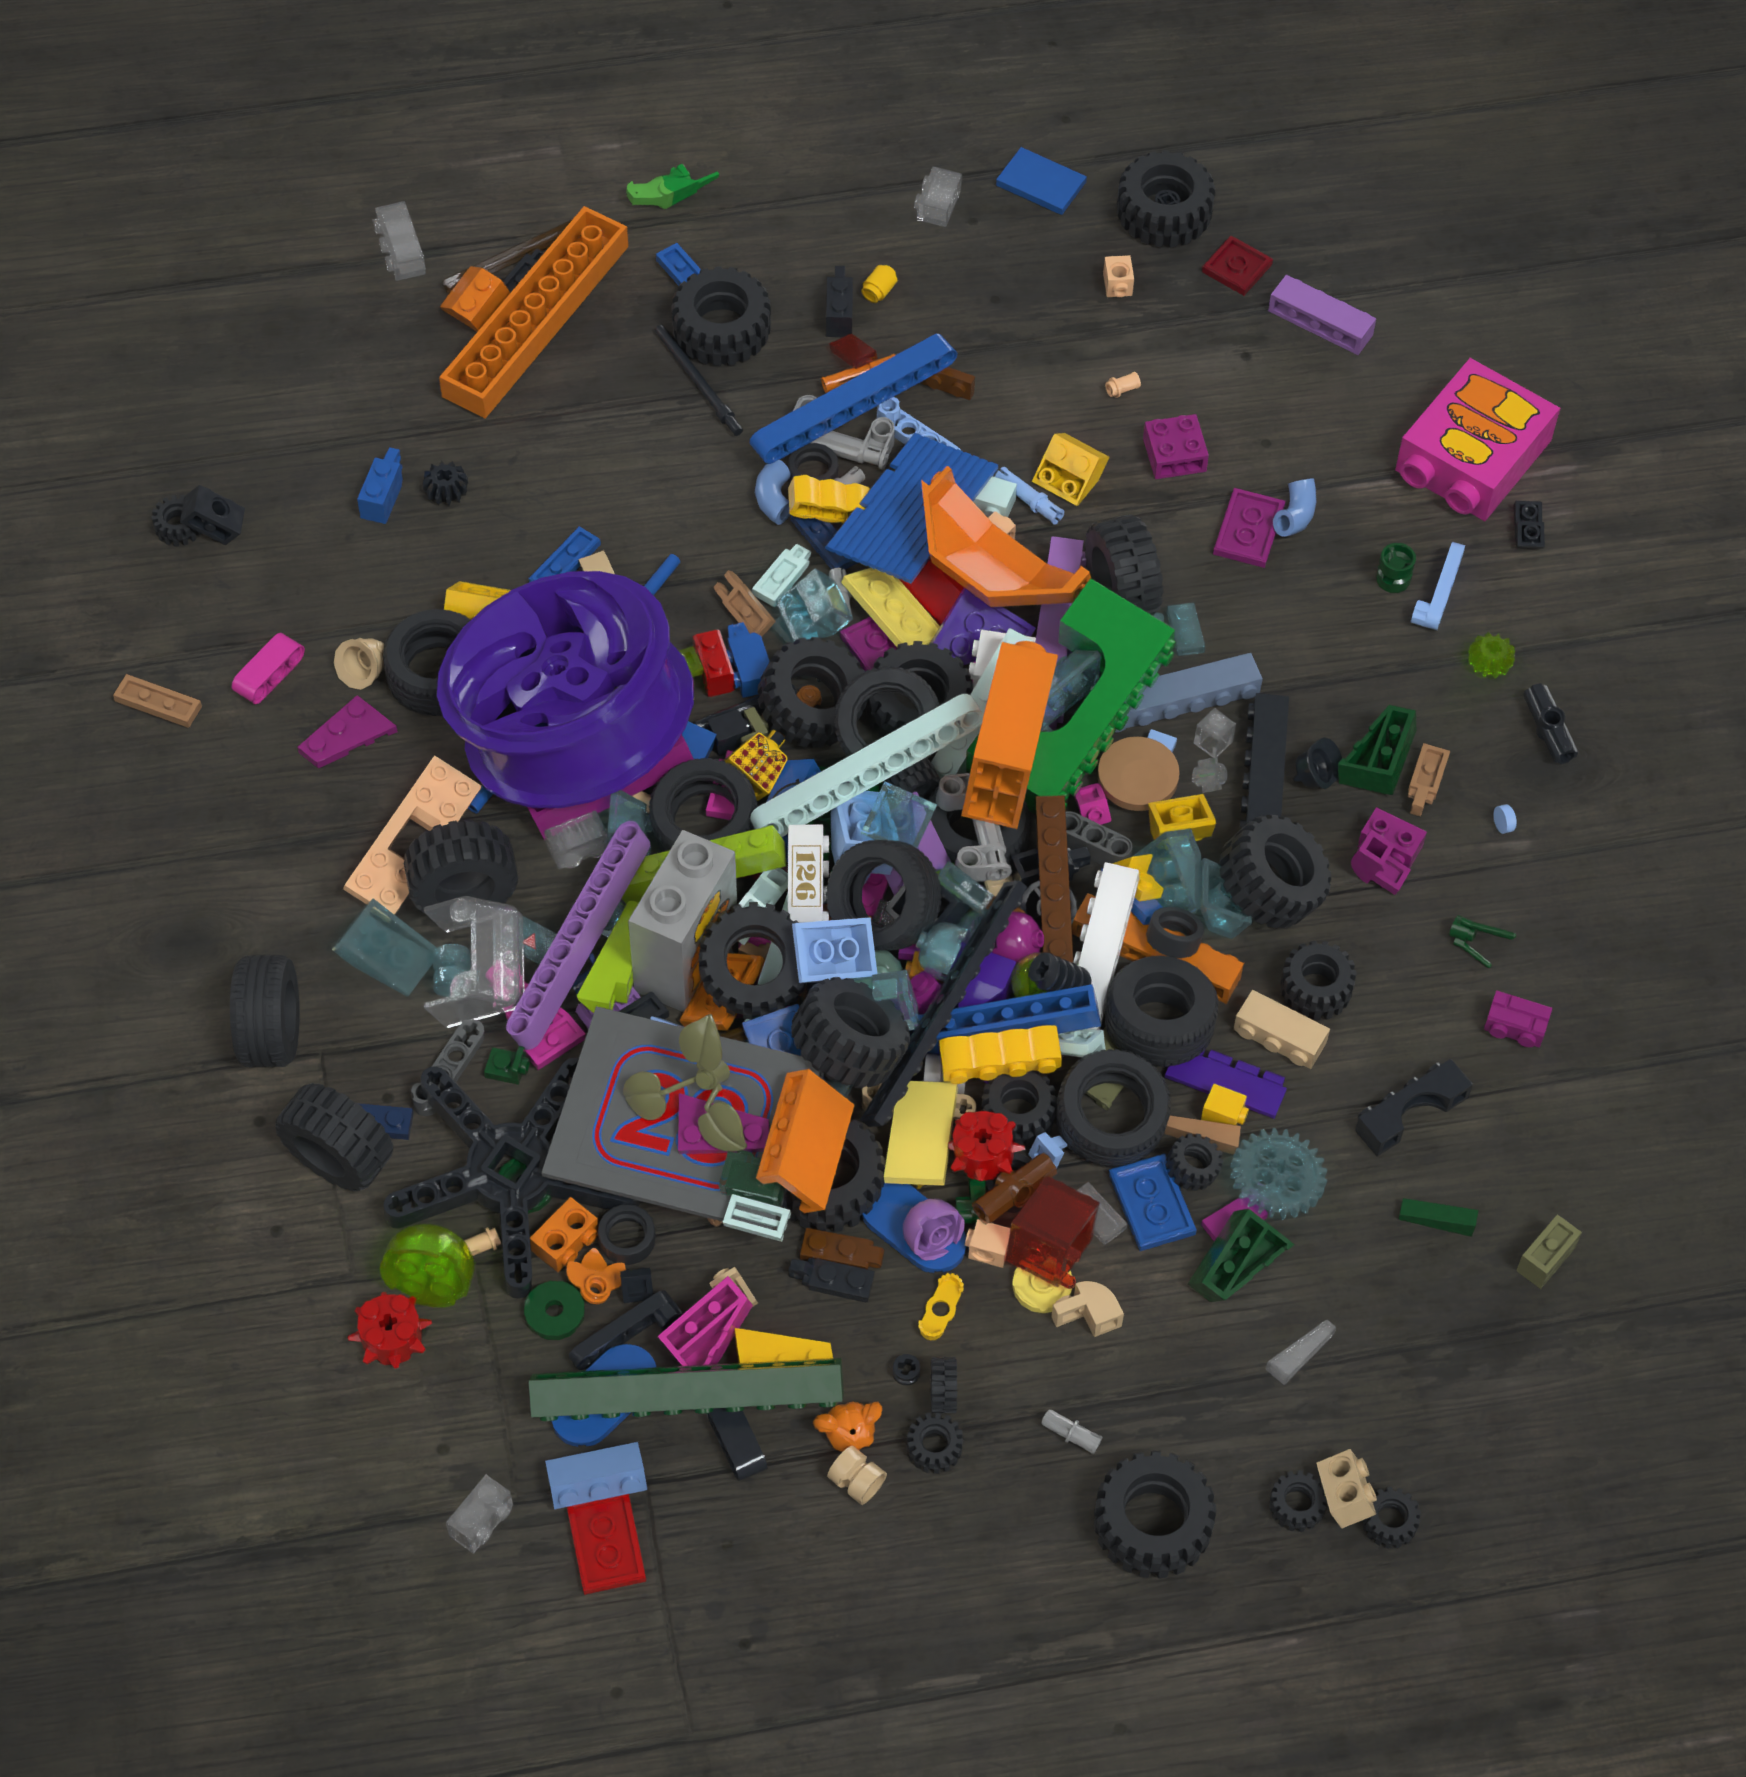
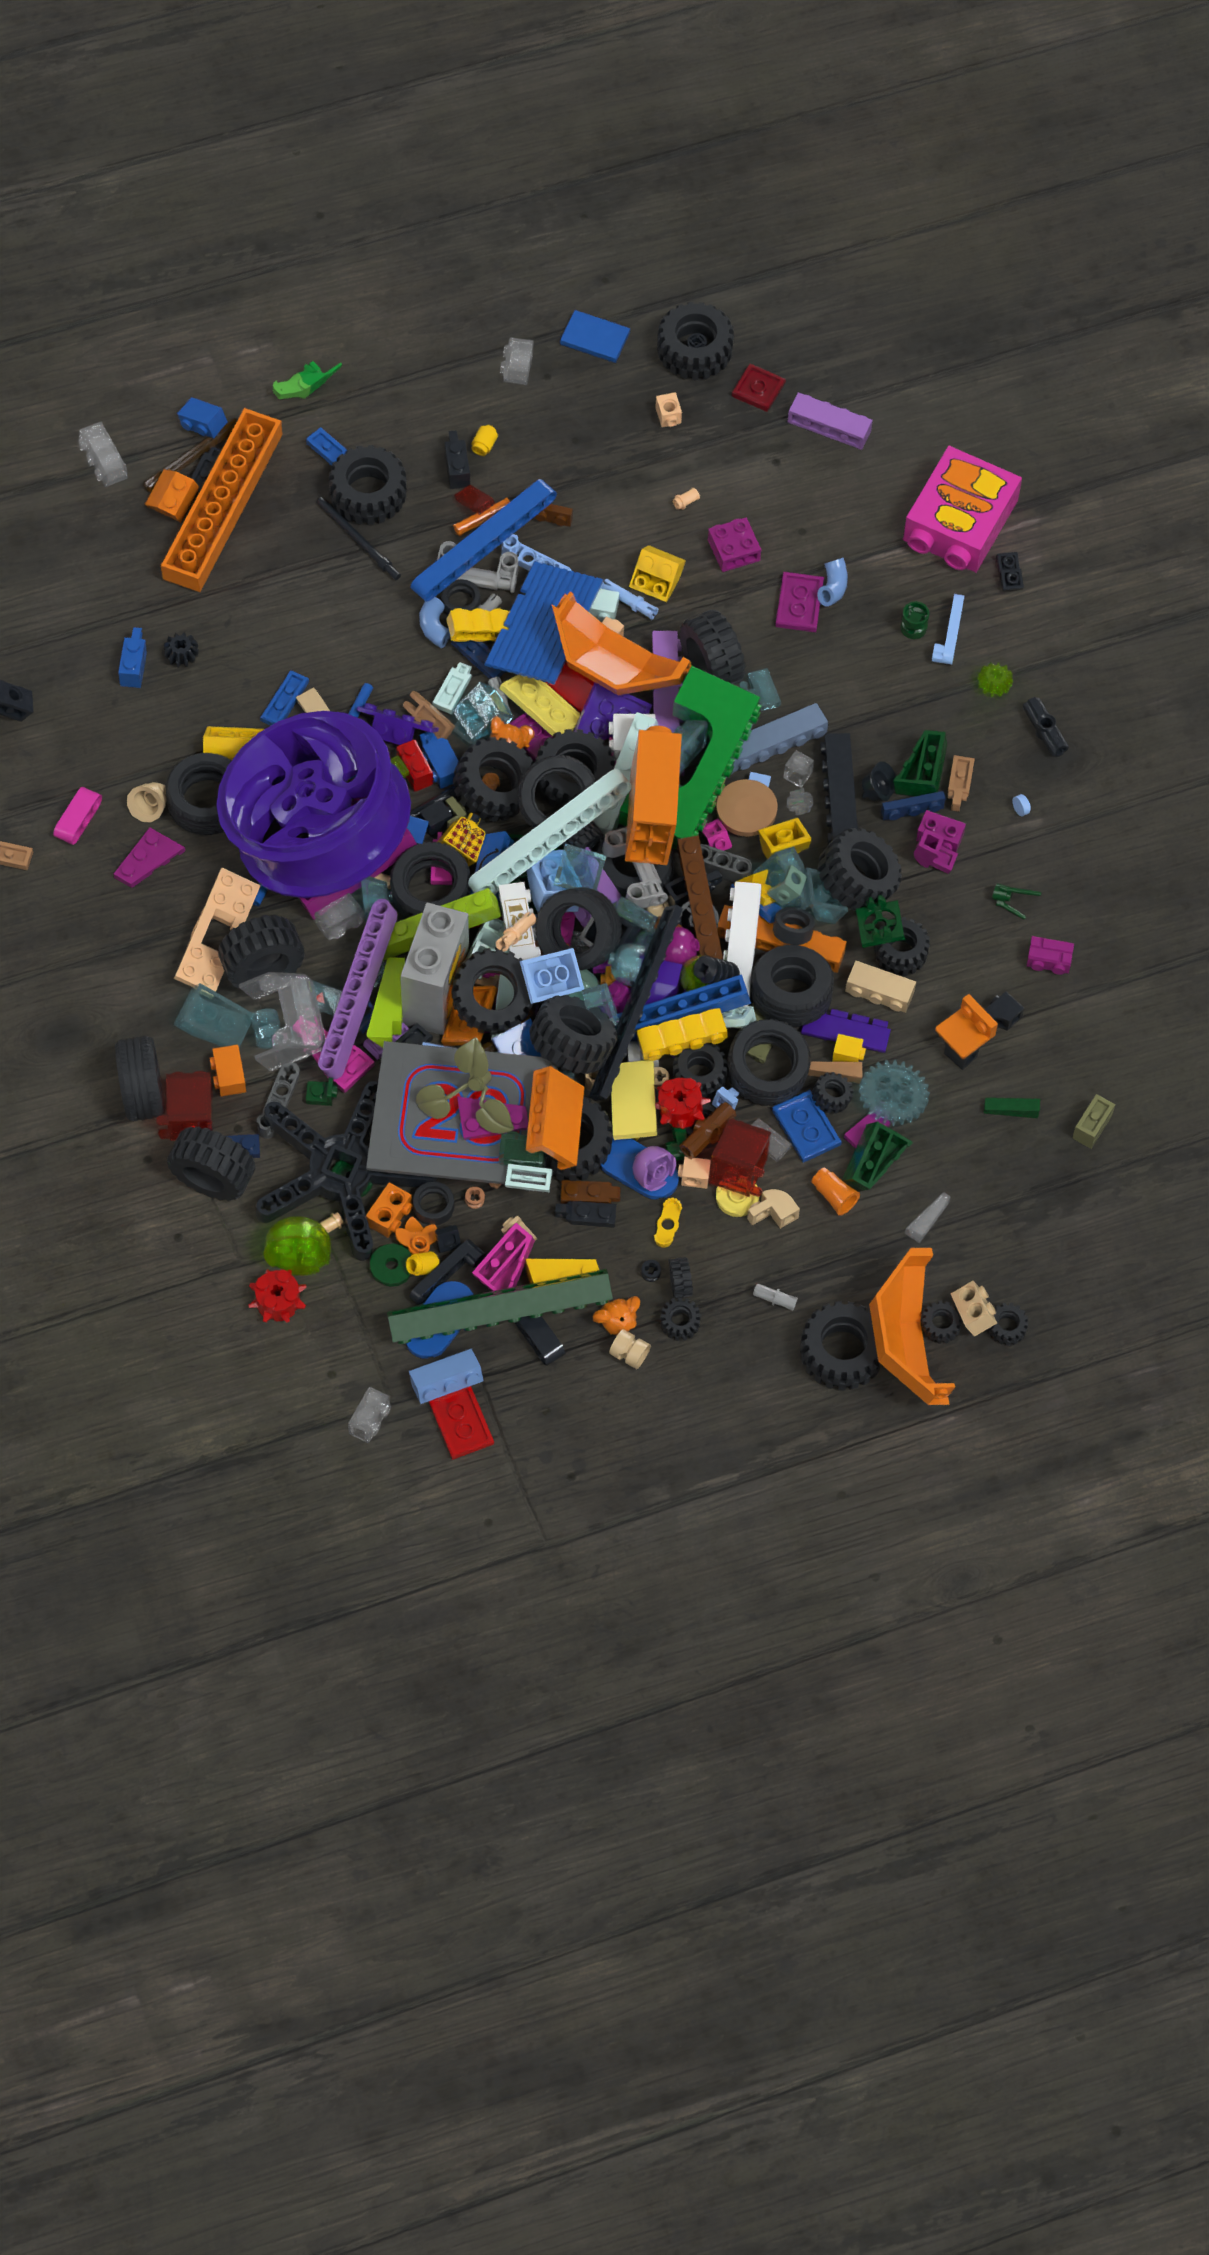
camera: 10 degrees left, 5 degrees up
none -> clear red container [156,1071,214,1140]
none -> blue brick [177,397,228,439]
none -> orange brick [210,1045,246,1097]
none -> dark purple bracket [357,703,439,745]
none -> yellow brick [406,1251,439,1276]
none -> nougat bush [465,1187,485,1209]
none -> orange hair [490,716,534,749]
none -> light nougat pin [496,912,536,952]
none -> sand green bracket [767,865,807,905]
none -> orange plant [811,1167,860,1215]
none -> dark green piece [856,895,905,948]
none -> orange panel [869,1248,955,1405]
none -> dark blue plate [881,791,945,821]
none -> orange bracket [935,994,998,1059]

